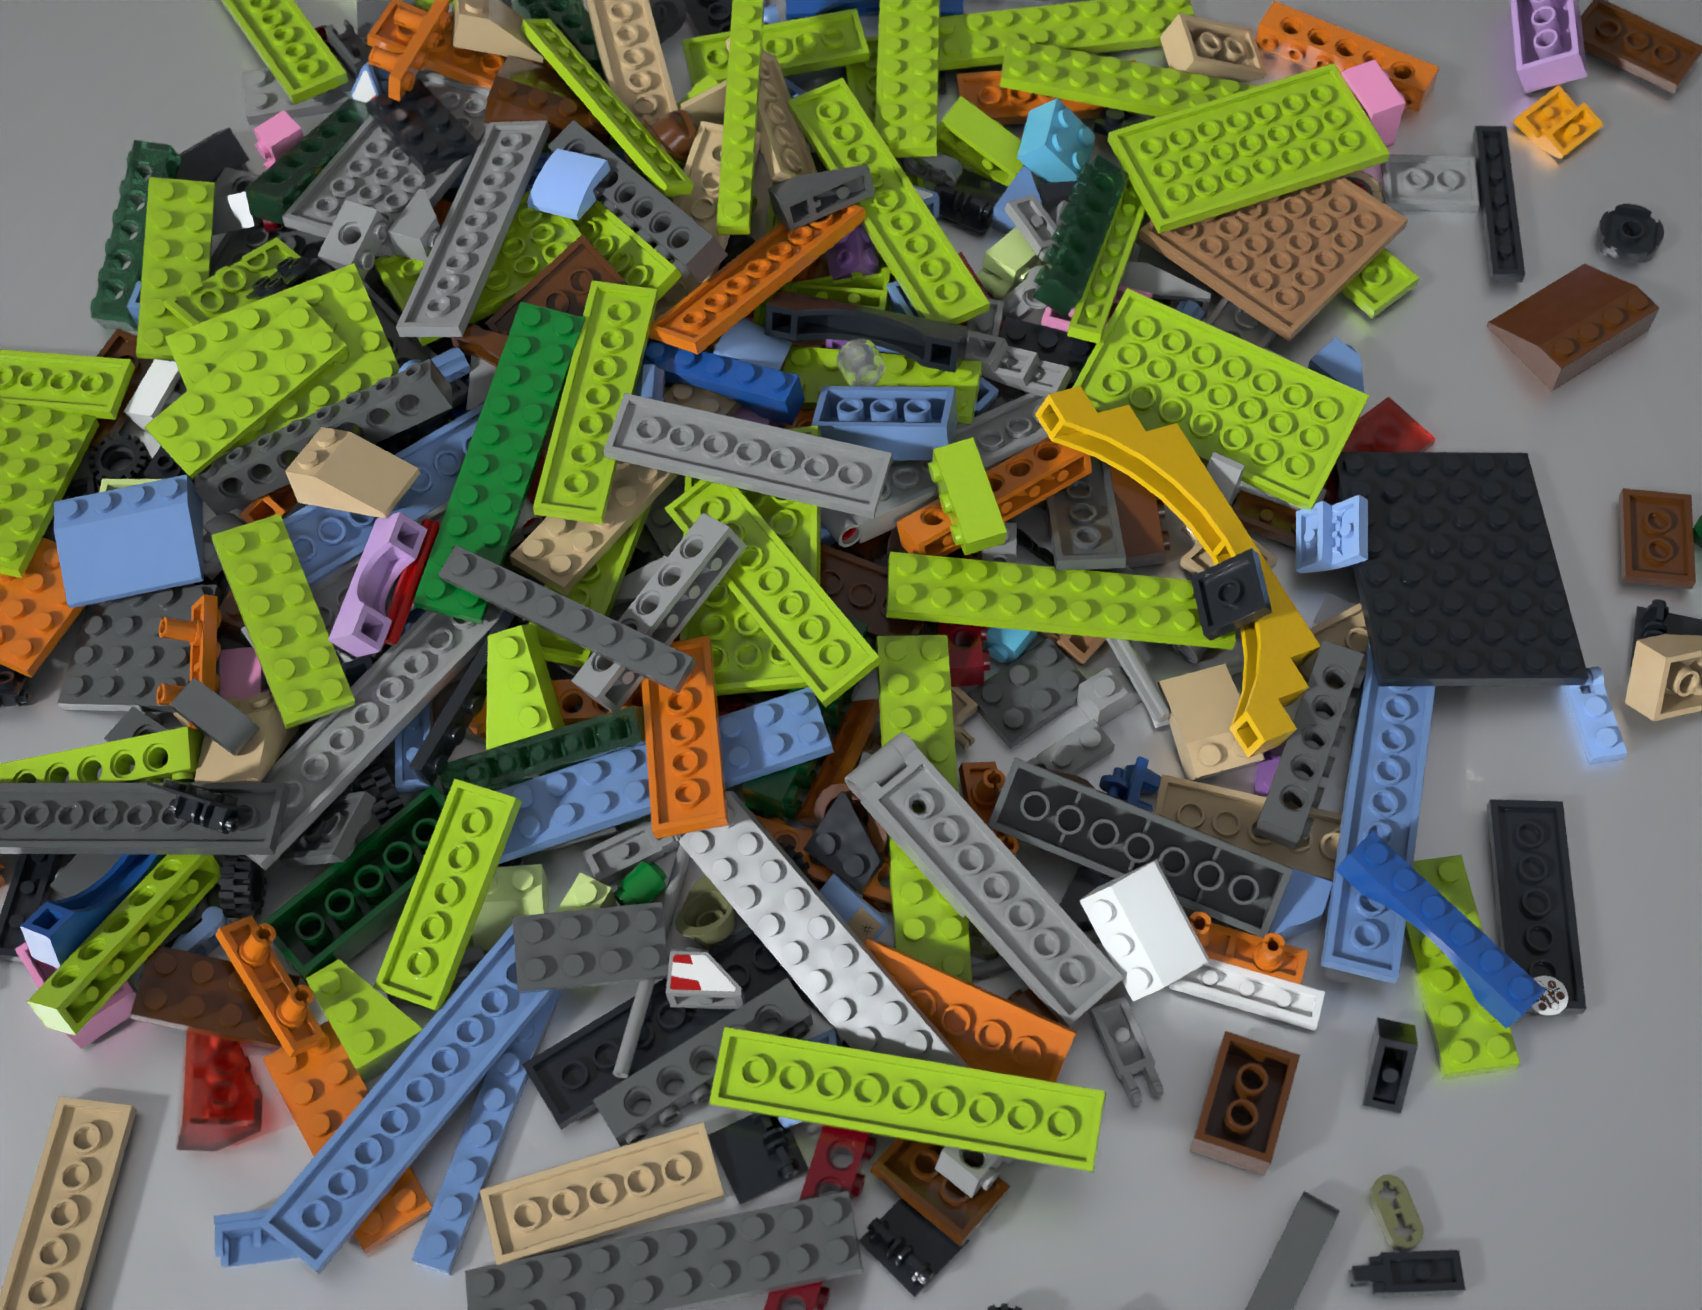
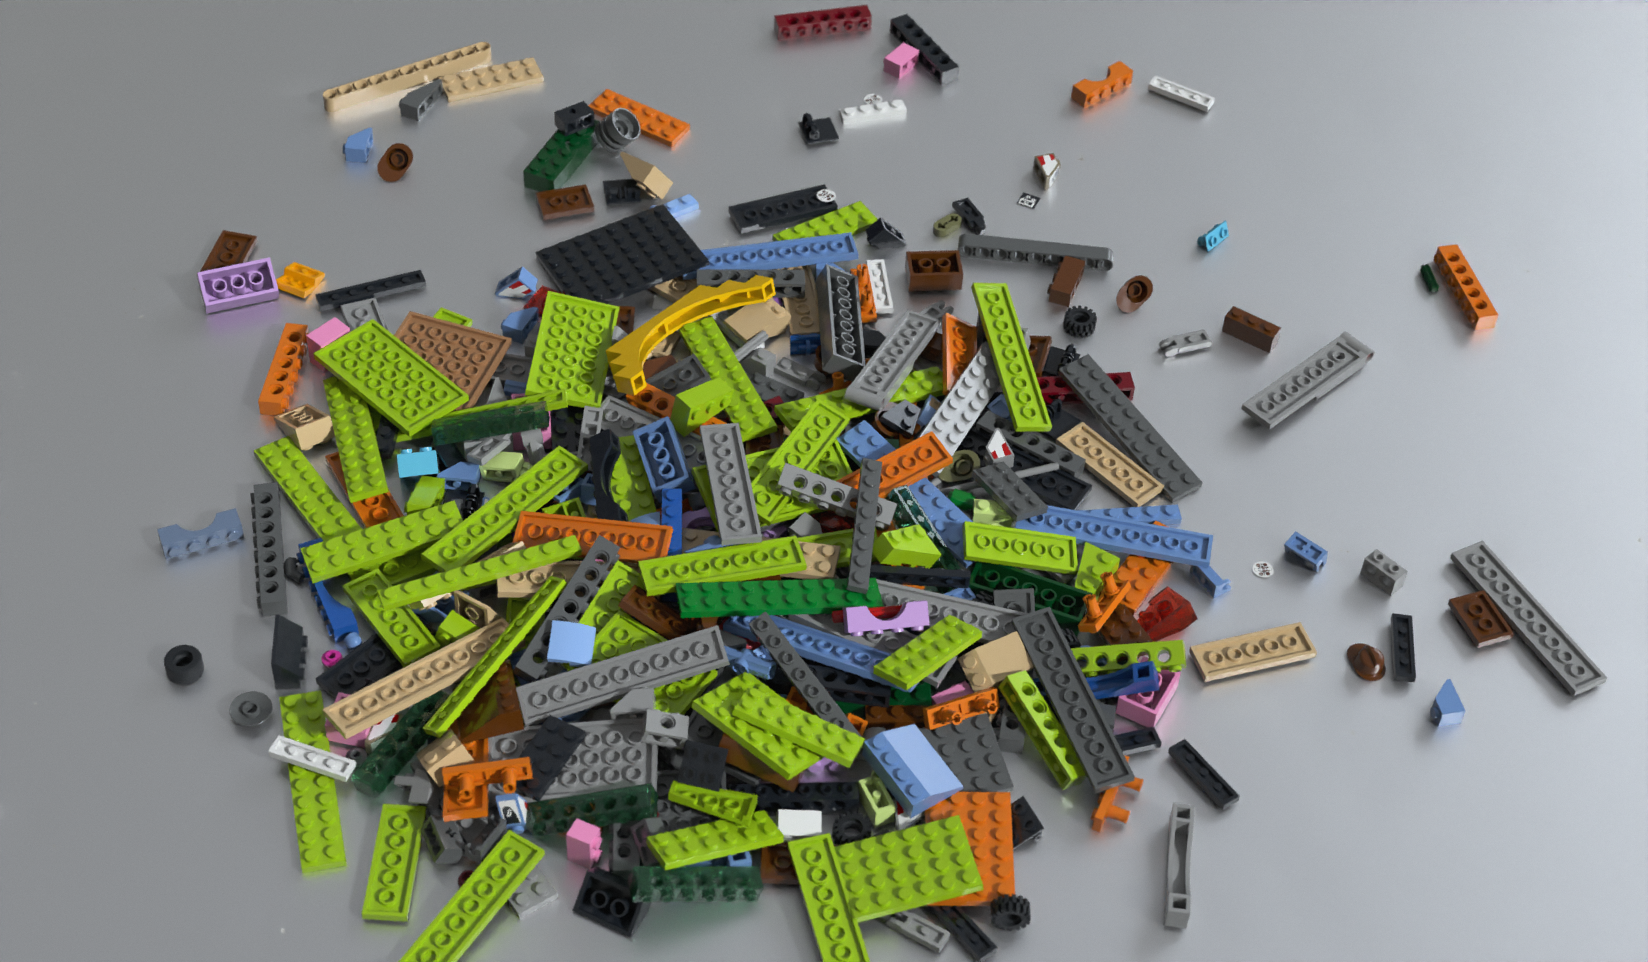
camera: 120 degrees left, 15 degrees down
black hinge [147,778,250,834] -> none
dark grey beam [169,678,260,756] -> none
tan slope [285,427,421,519] -> none
reddish brown piece [642,109,698,163] -> none
dark grey slope [768,164,875,231] -> none
clear head [836,338,885,386] -> none
white slope [1080,860,1210,1001] -> none
black plate [1191,548,1273,641] -> none
light blue slope [1295,495,1368,573] -> none
blue arch [1335,831,1546,1028] -> none
reddish brown slope [1487,263,1659,391] -> none
black plate [1596,204,1664,263] -> none
none -> medium blue slope [495,266,538,299]

